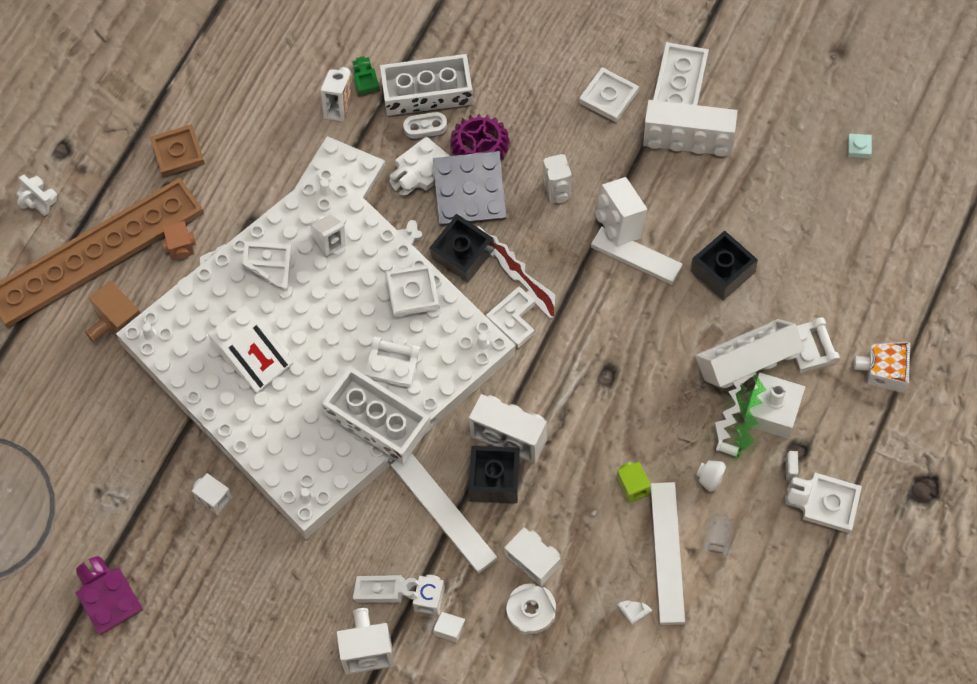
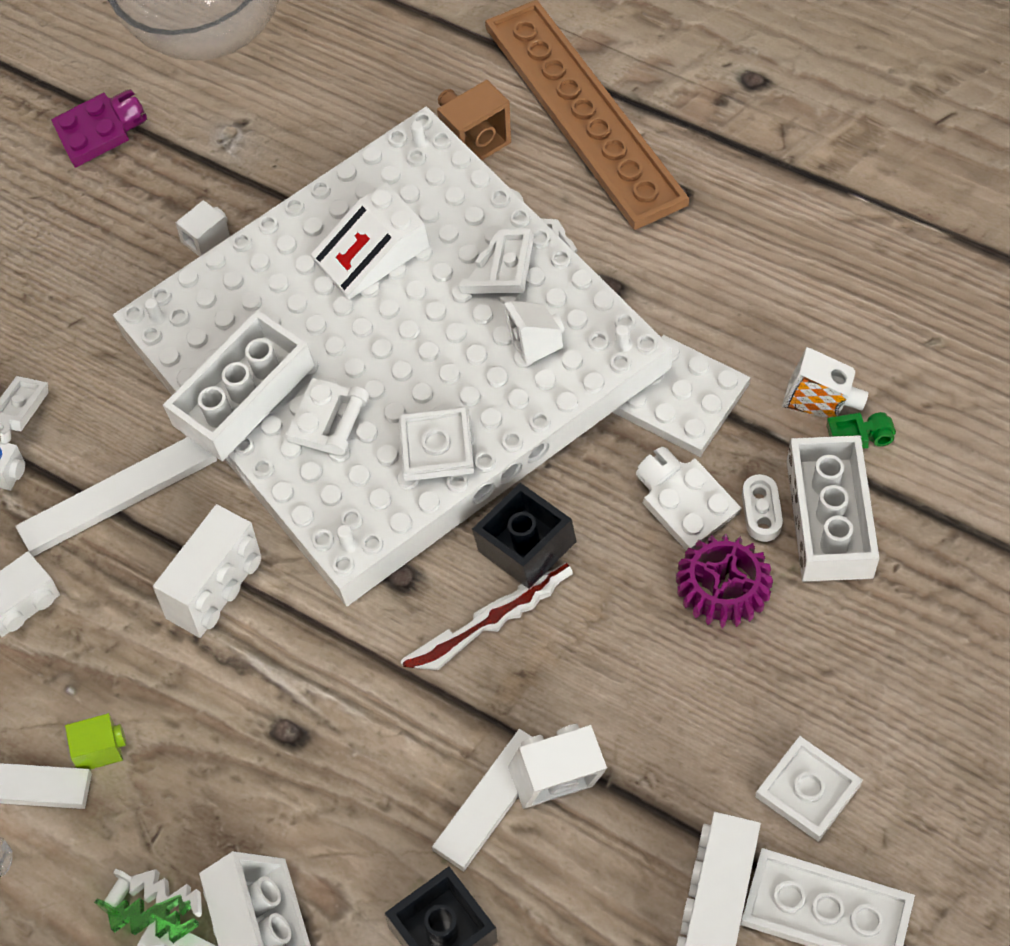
camera: 95 degrees right, 5 degrees down
white hips [16,175,57,216] -> none
medium nougat plate [150,124,205,177] -> none
nougat brick [162,221,196,260] -> none
white piece [397,220,423,245] -> none
plate [433,151,507,226] -> none
black brick [468,446,520,503] -> none
white plate [486,287,535,348] -> none
white brick [543,154,572,204] -> none
white cone [696,460,726,492] -> none

